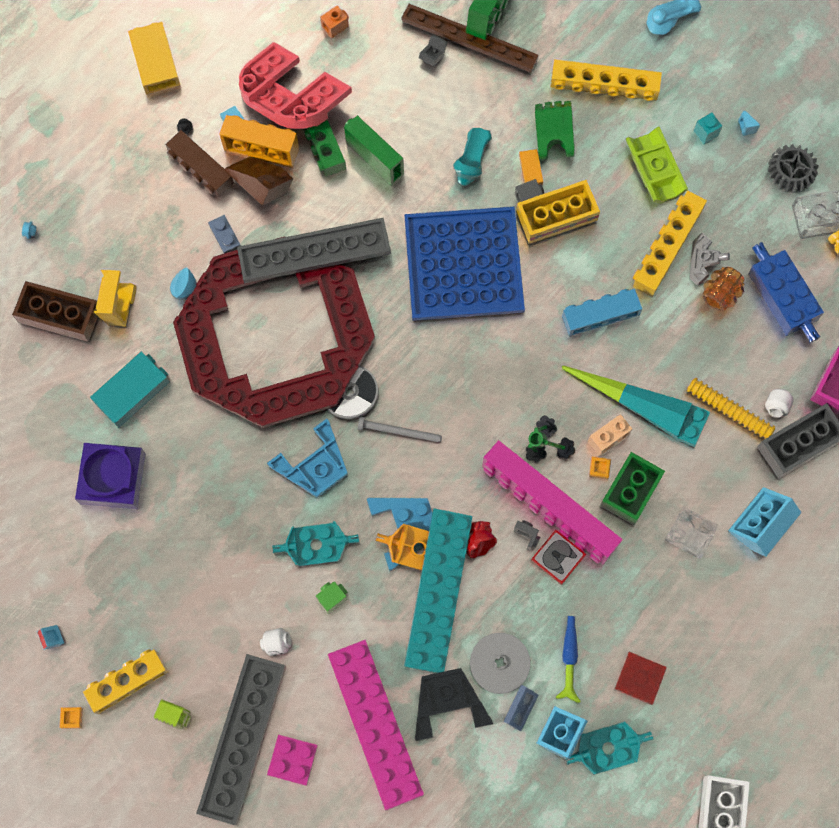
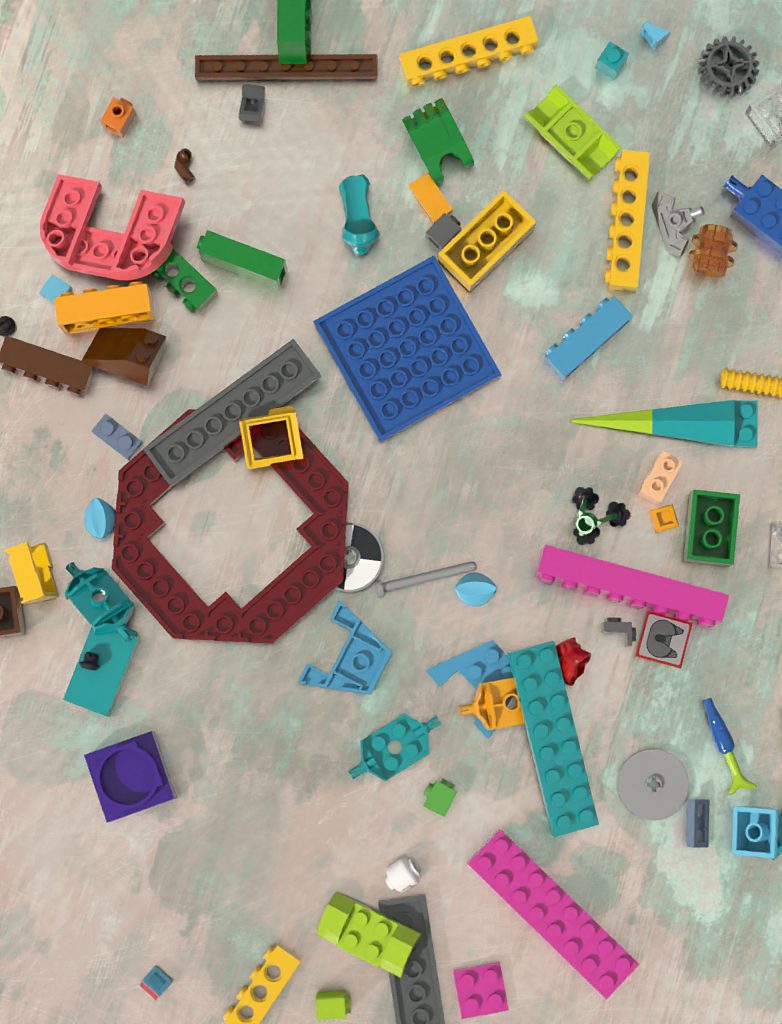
camera: 25 degrees left, 10 degrees up
black wing [415,668,493,741] -> none
none -> teal plate [65,562,134,642]
none -> black piece [79,652,100,671]
none -> reddish brown arm [174,148,195,184]
none -> yellow piece [239,406,303,469]
none -> lime piece [317,892,421,978]
none -> medium azure piece [455,572,497,607]

